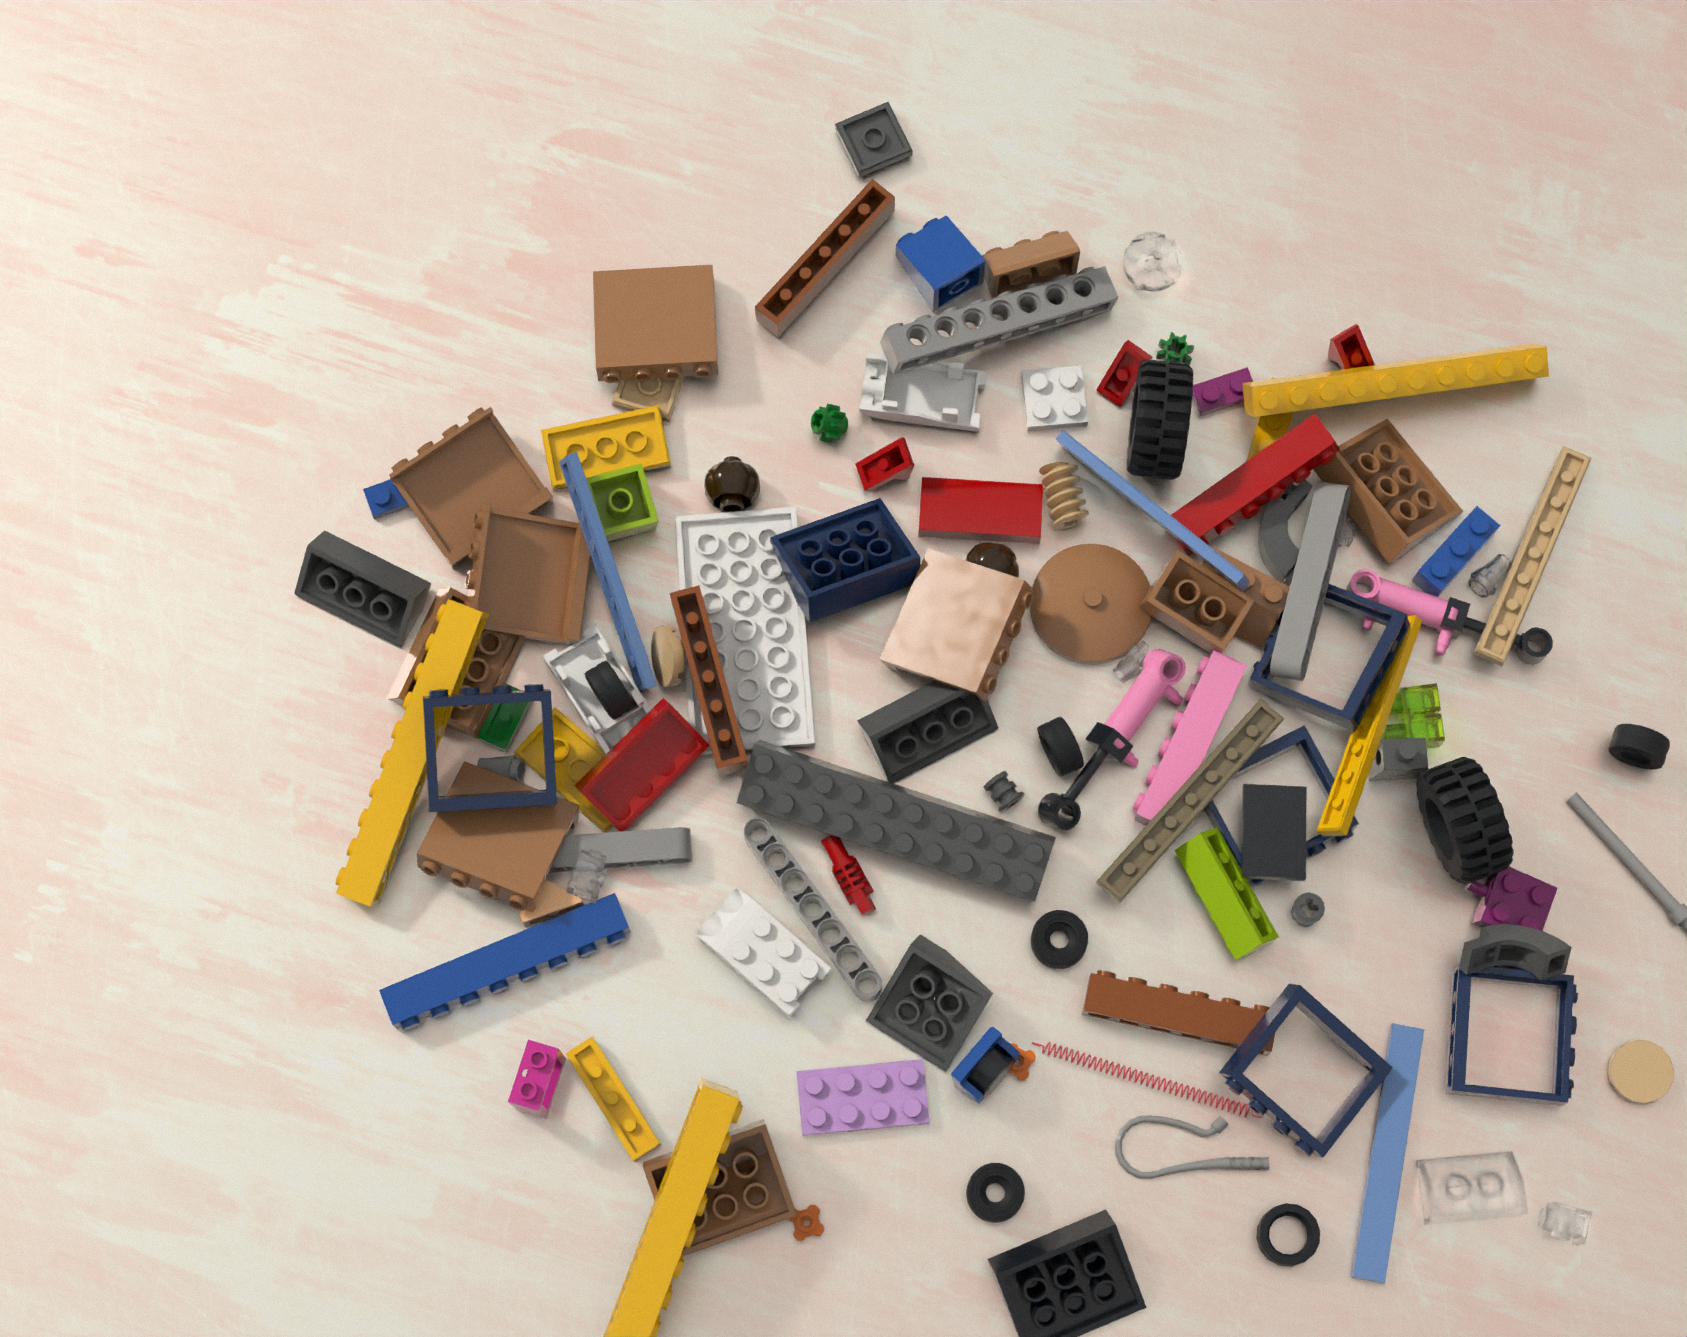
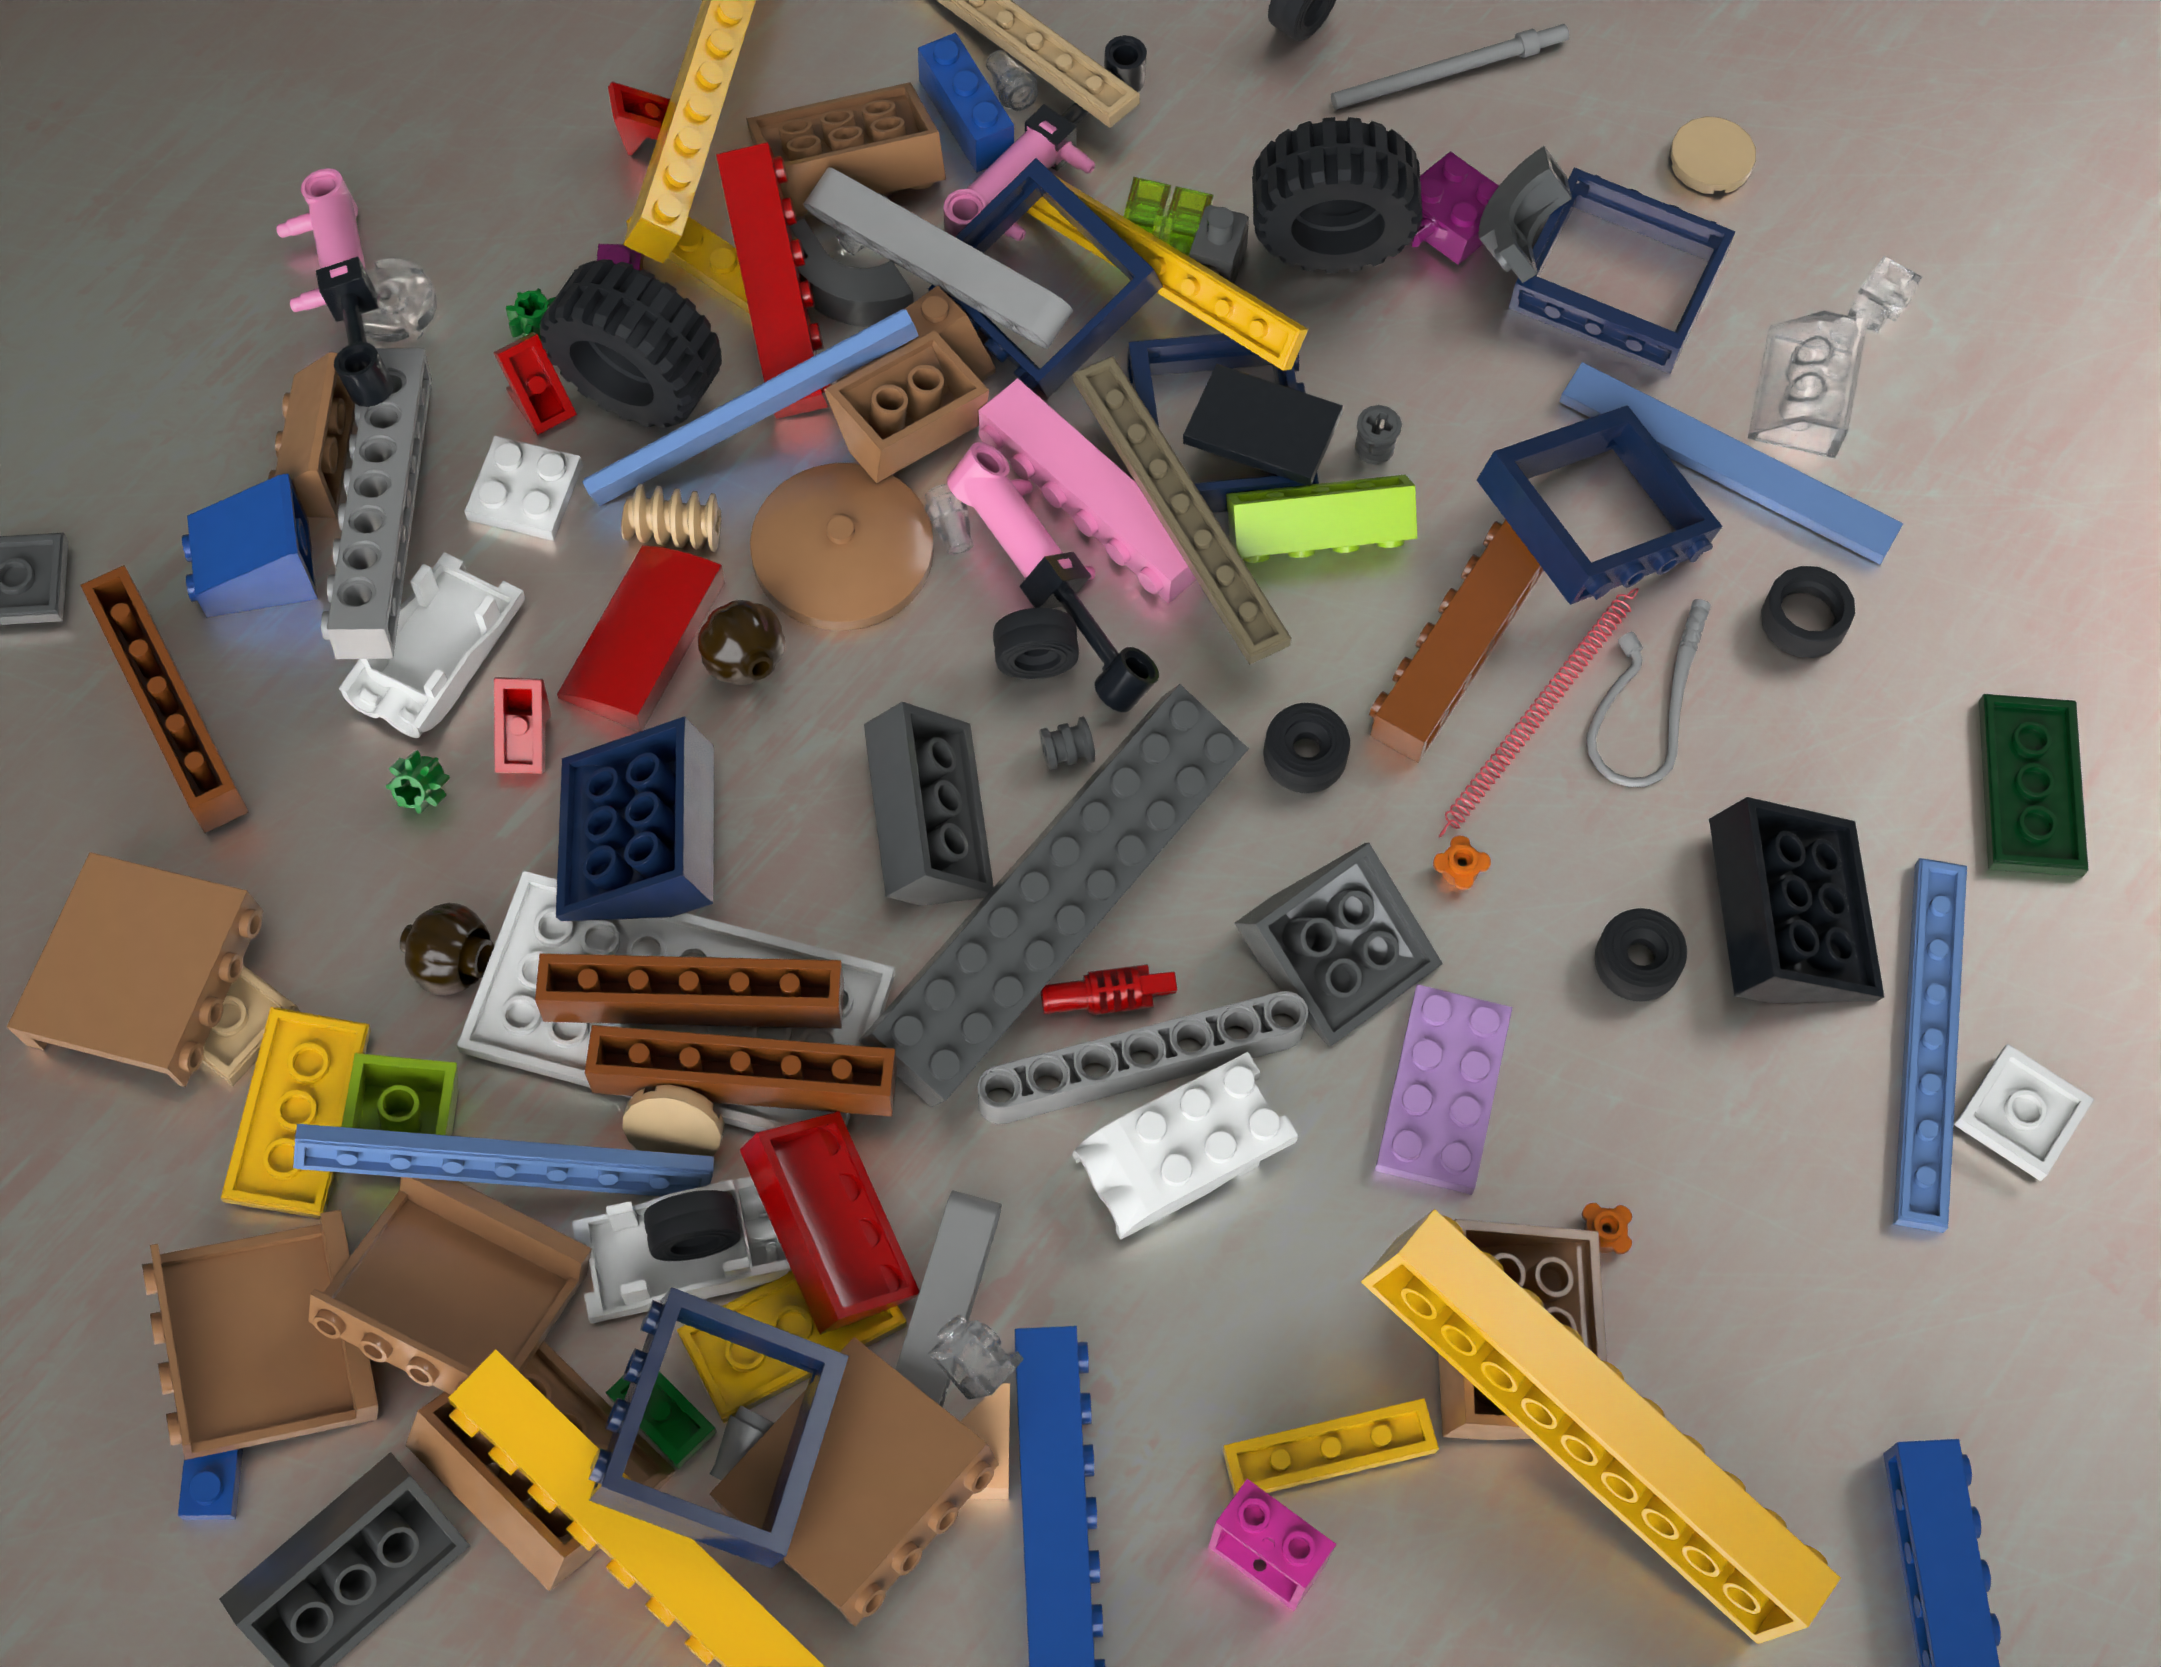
camera: 75 degrees left, 10 degrees down
panel [879,549,1034,702] -> none
piece [951,1027,1020,1104] -> none
none -> piece [276,168,394,407]
none -> dark orange brick [535,953,844,1029]

